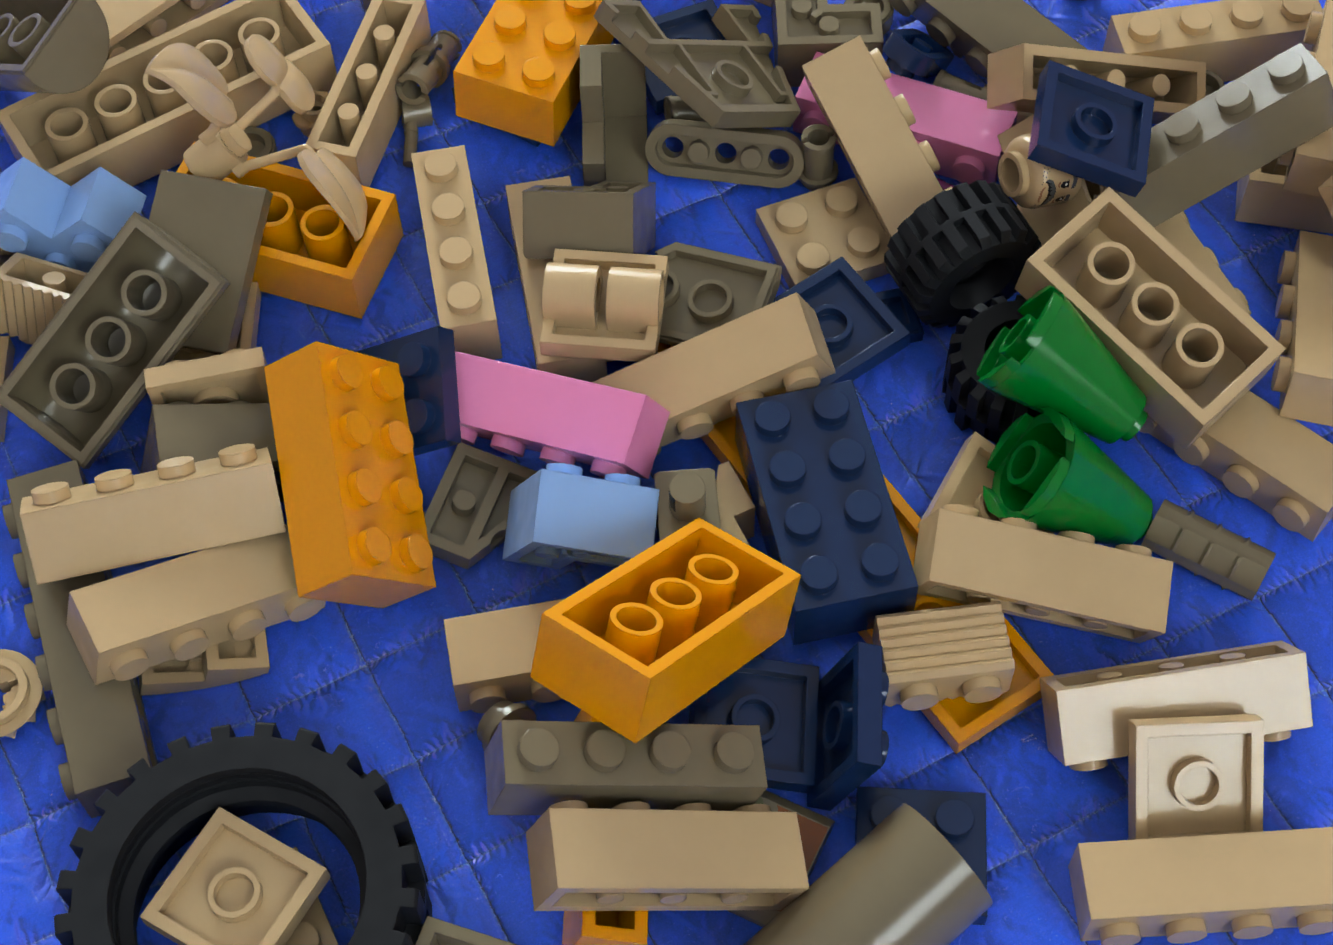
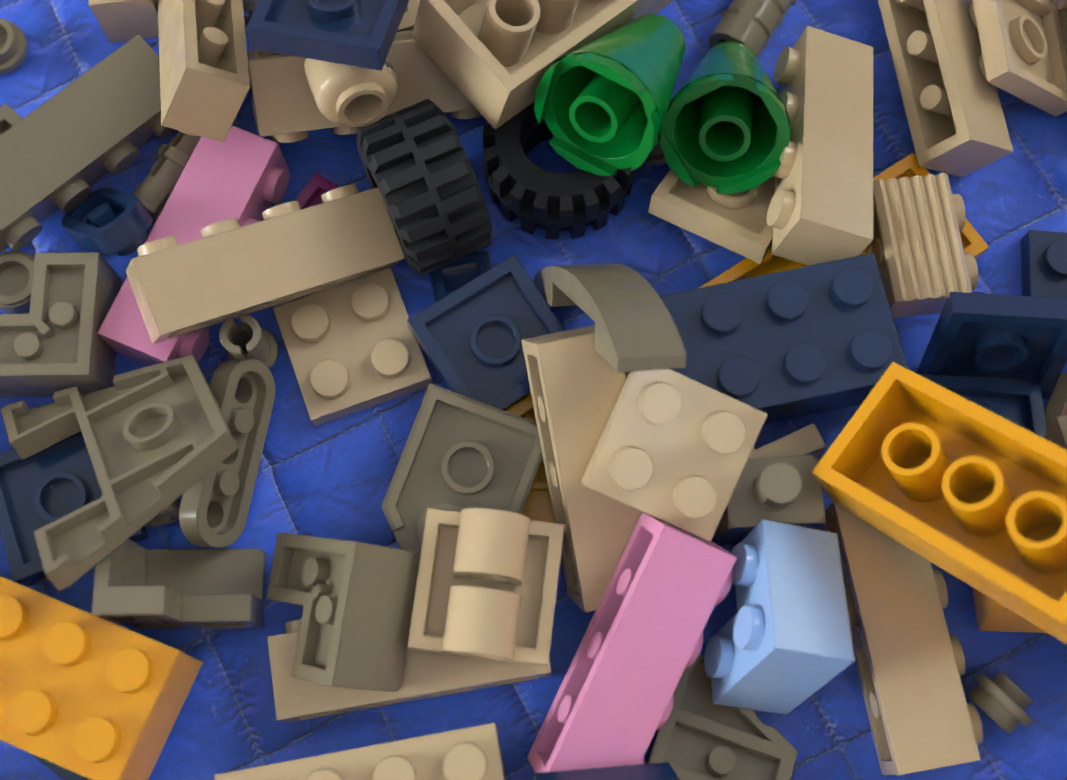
camera: 90 degrees left, 15 degrees up
none -> dark tan slope [533,263,687,373]
none -> tan plate [580,369,768,542]

